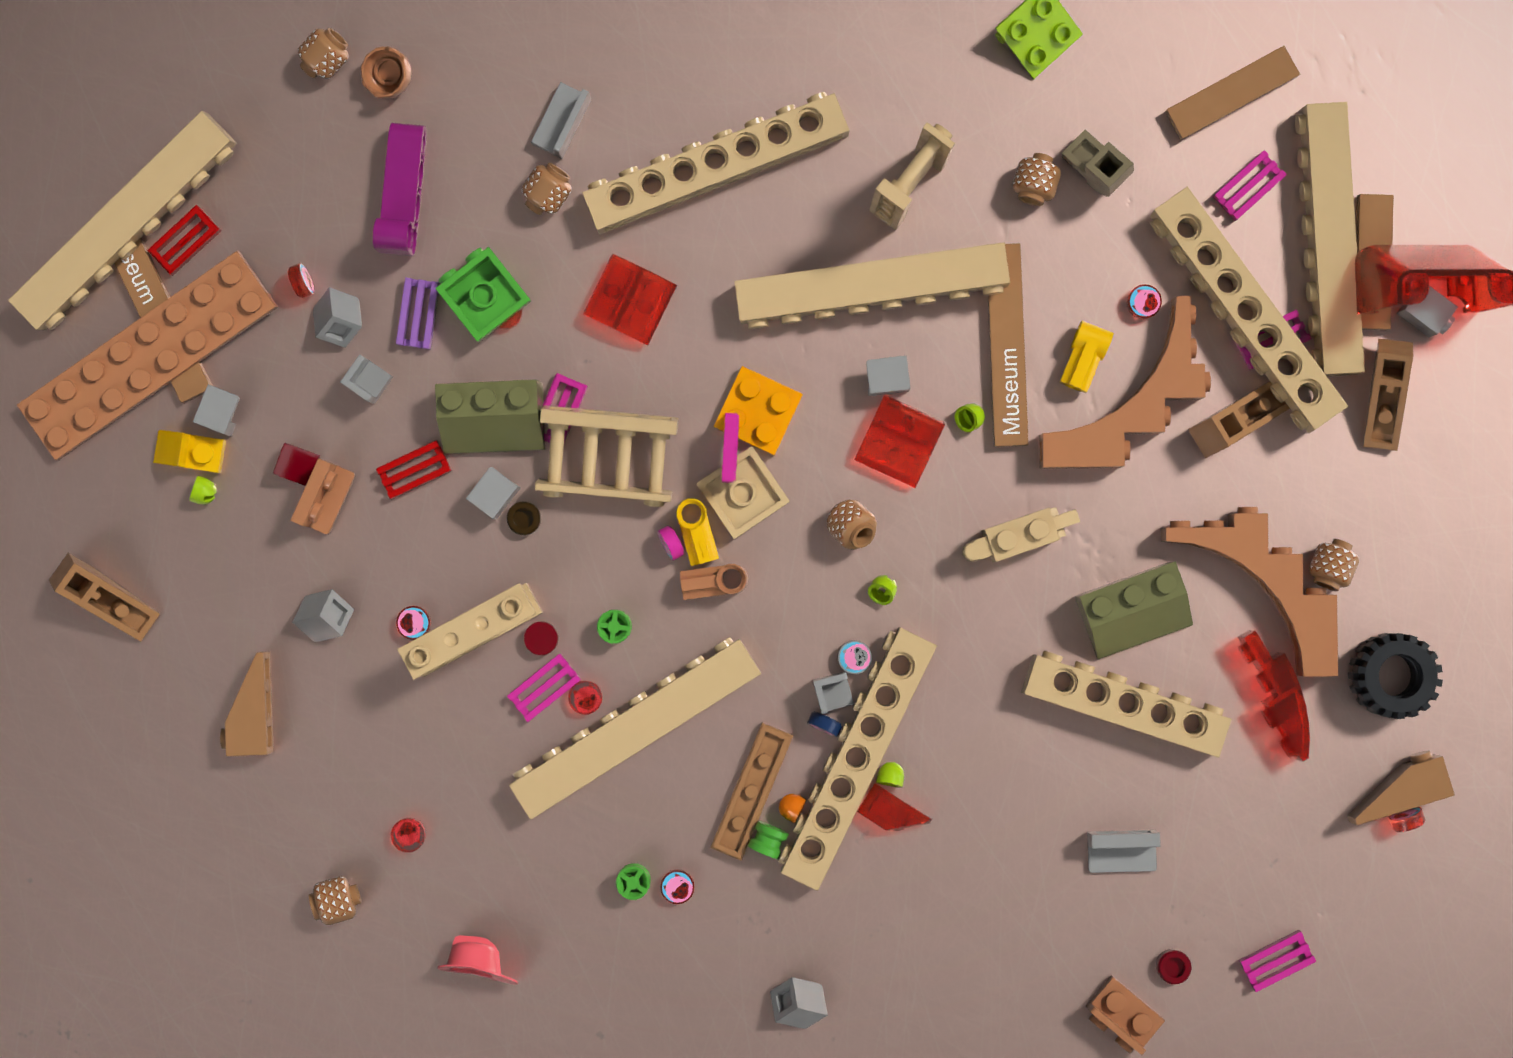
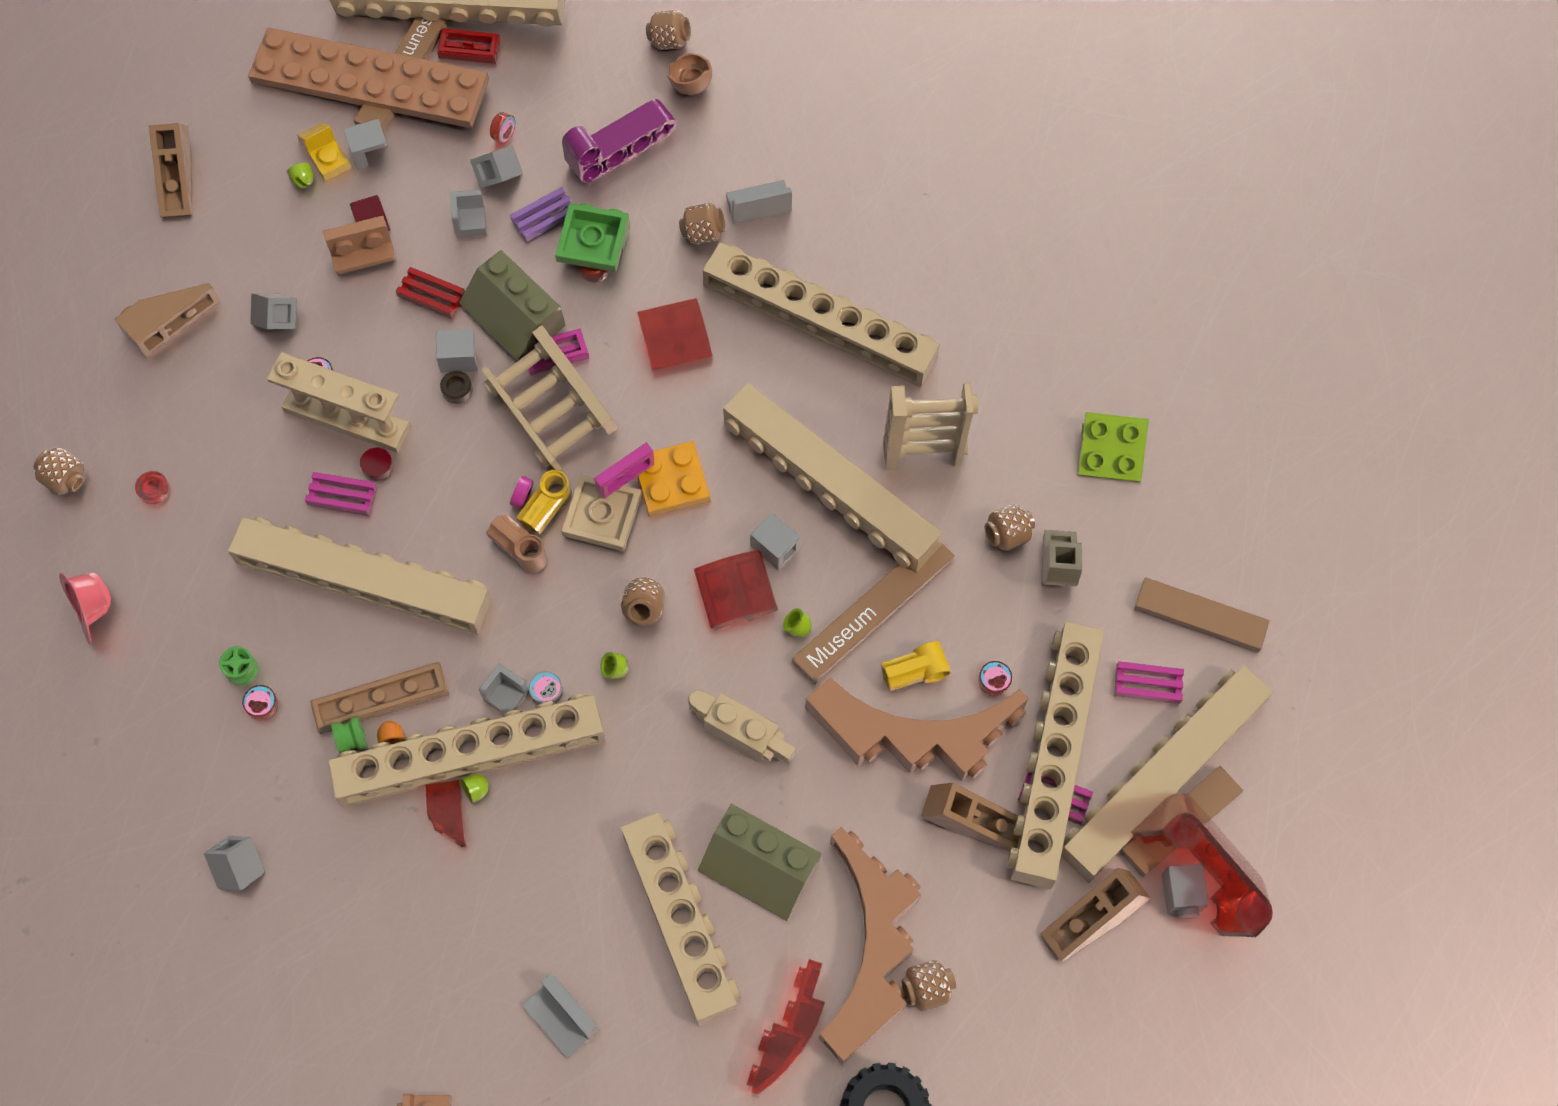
camera: 45 degrees right, 20 degrees down
clear red tile [568,680,603,715] -> none
bright green wheel [597,610,632,644] -> none
dark blue tile [807,711,842,737] -> none

